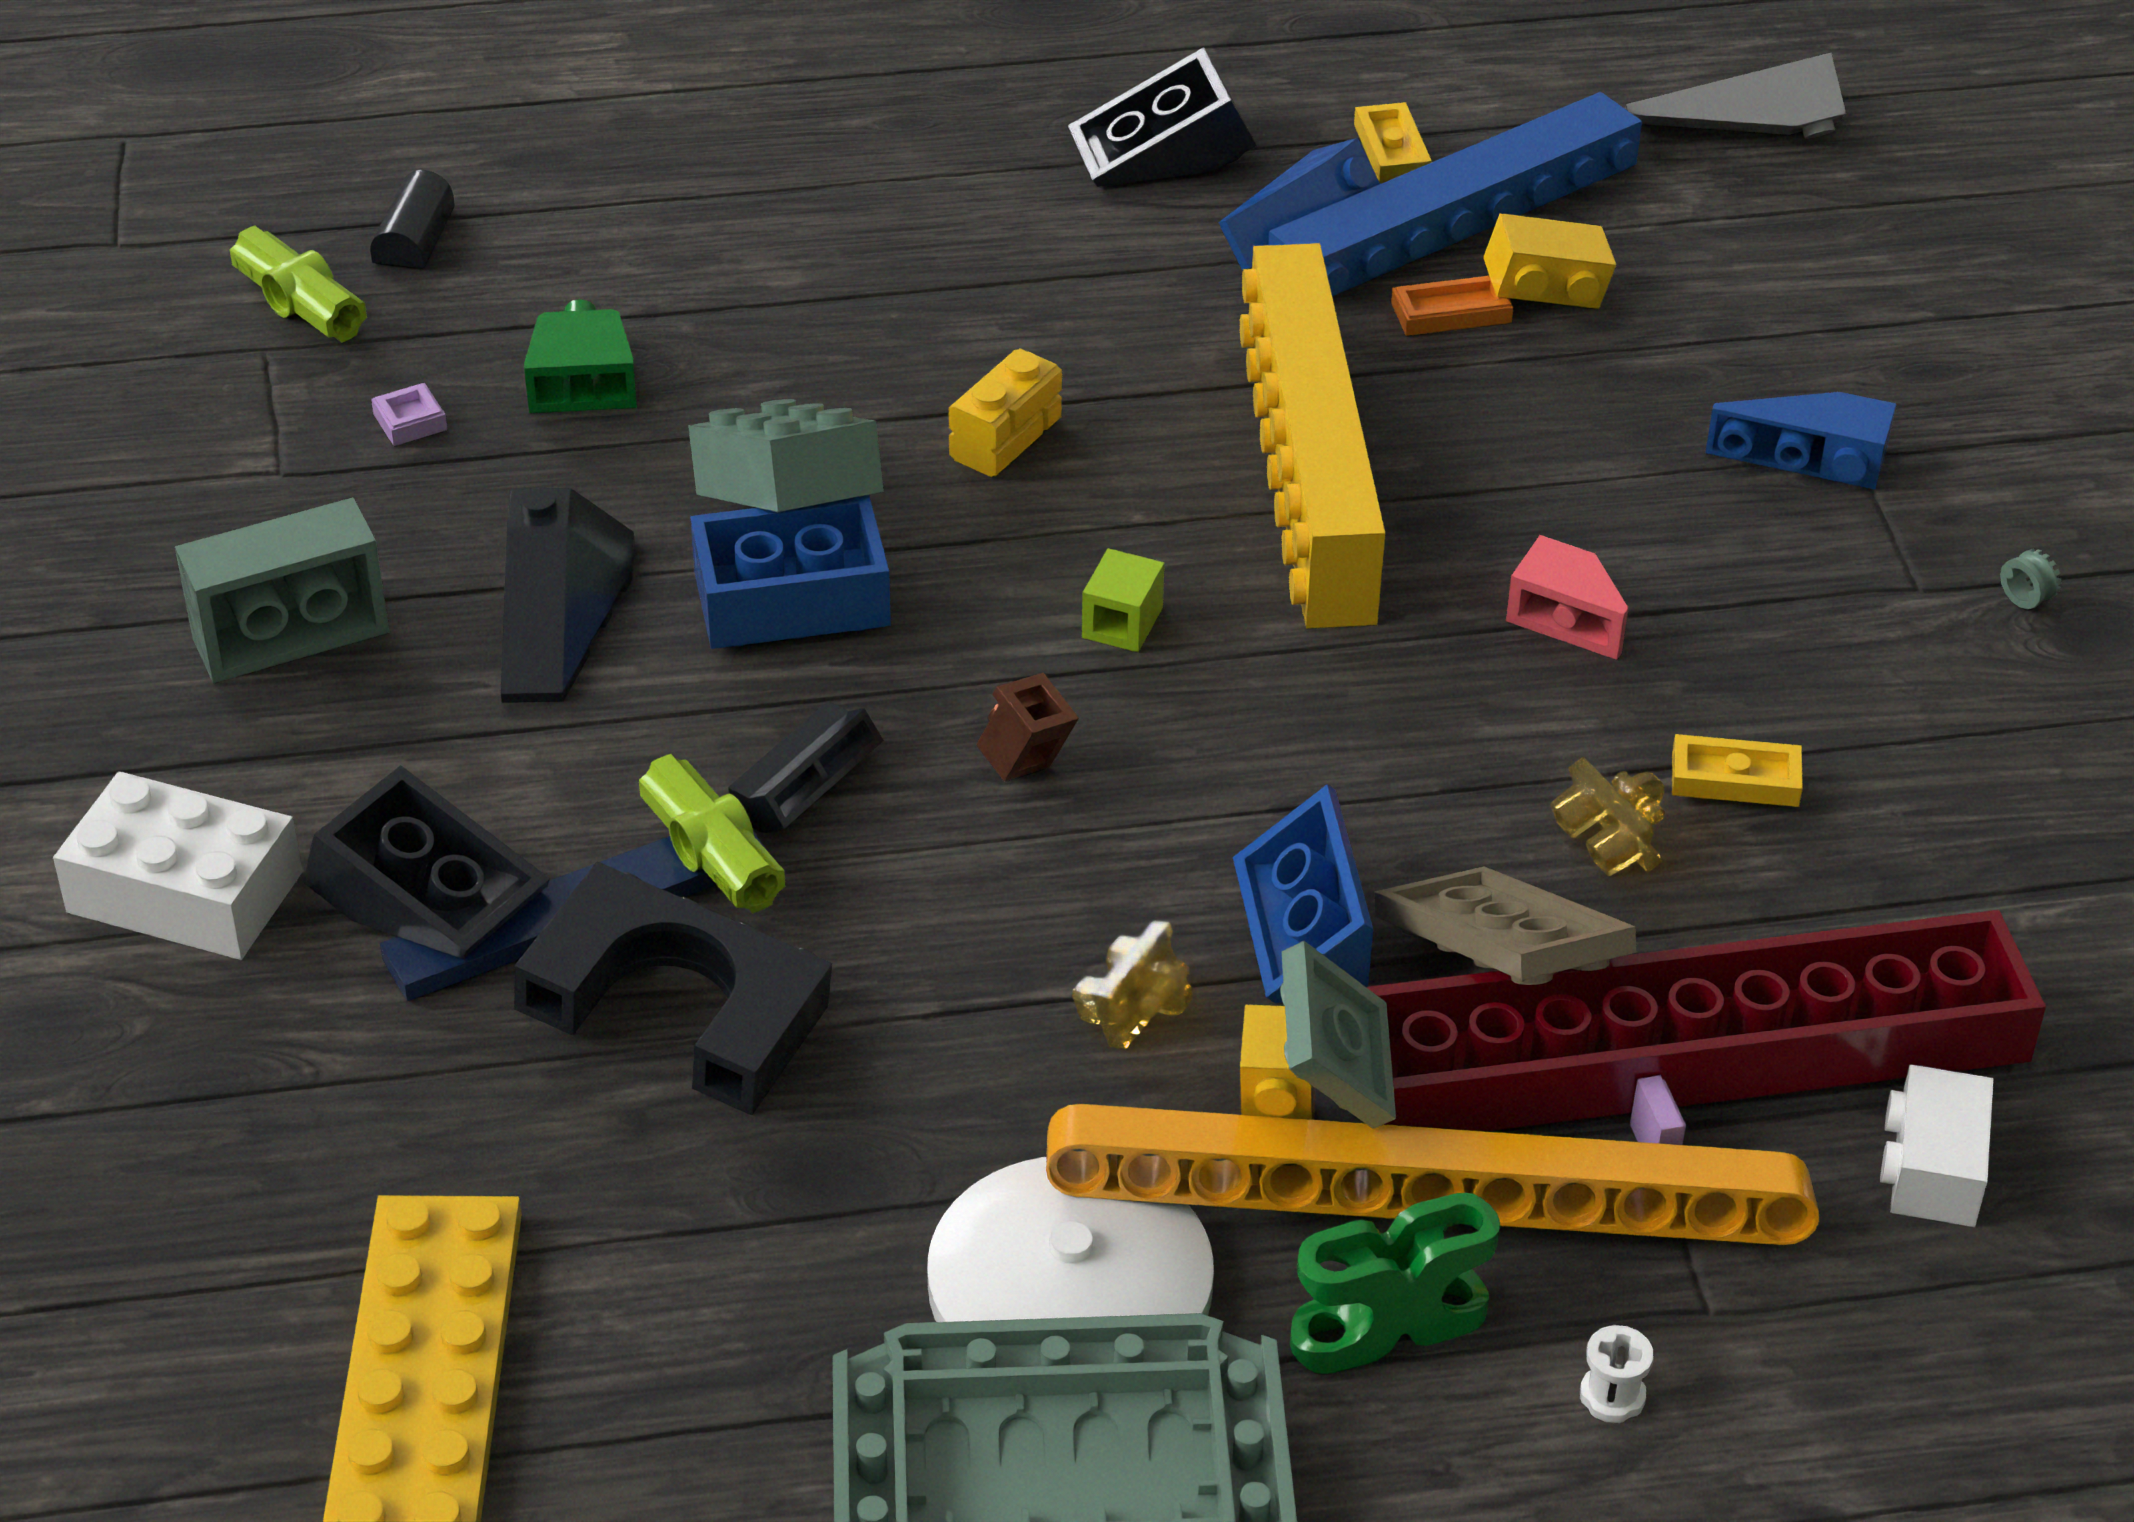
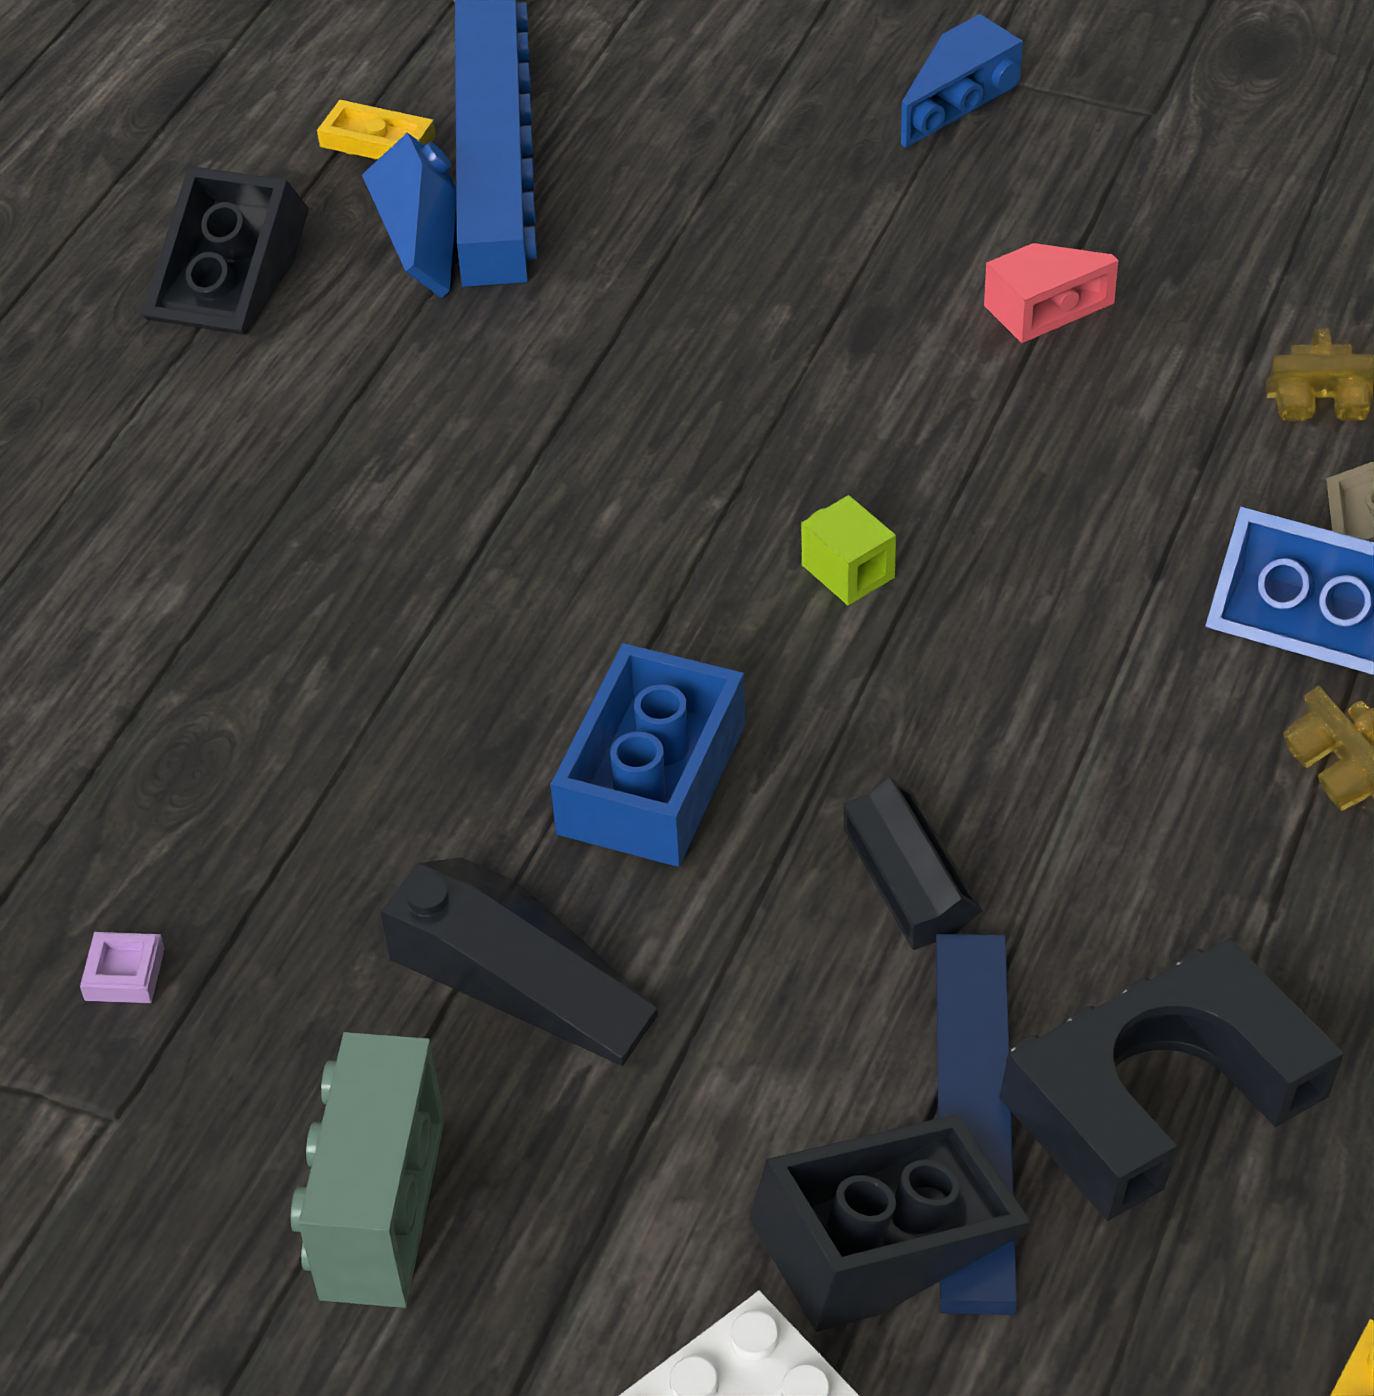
camera: 55 degrees left, 5 degrees up
green torso [524,299,637,413] -> none
lime piece [639,754,785,914] -> none
sand green brick [688,399,884,512] -> none
yellow brick [949,348,1062,477] -> none
copper brick [976,672,1079,782] -> none
yellow brick [1240,243,1385,628] -> none
orange tile [1391,276,1513,336] -> none
yellow brick [1483,213,1616,309] -> none
yellow plate [1672,734,1803,807] -> none
sand green bush [2000,548,2062,609] -> none

